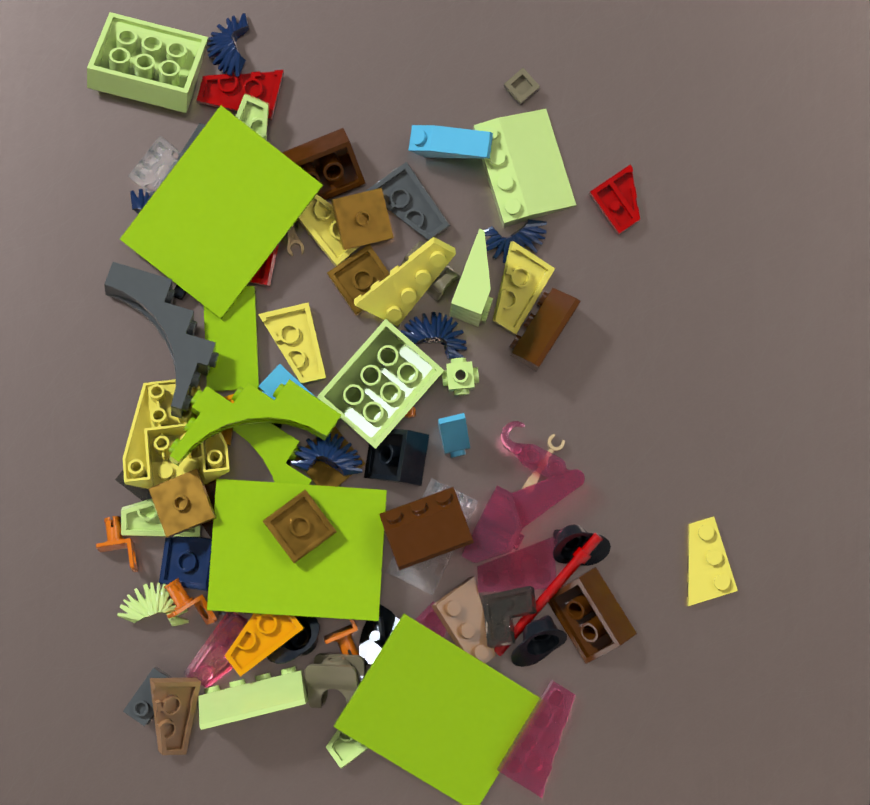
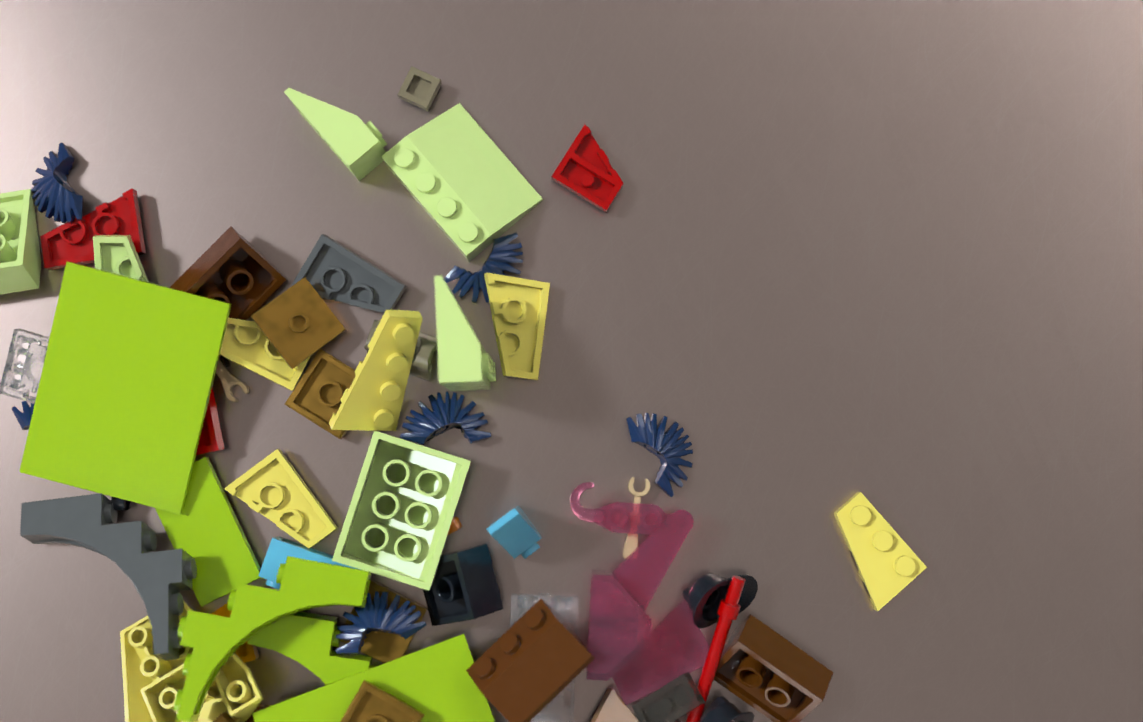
camera: 20 degrees left, 0 degrees up
medium azure slope [408,125,493,159] -> none
yellowish green brick [442,358,479,396] -> none
reddish brown slope [509,288,581,372] -> none
none -> yellowish green slope [284,88,387,181]
none -> dark blue hair [626,413,693,497]

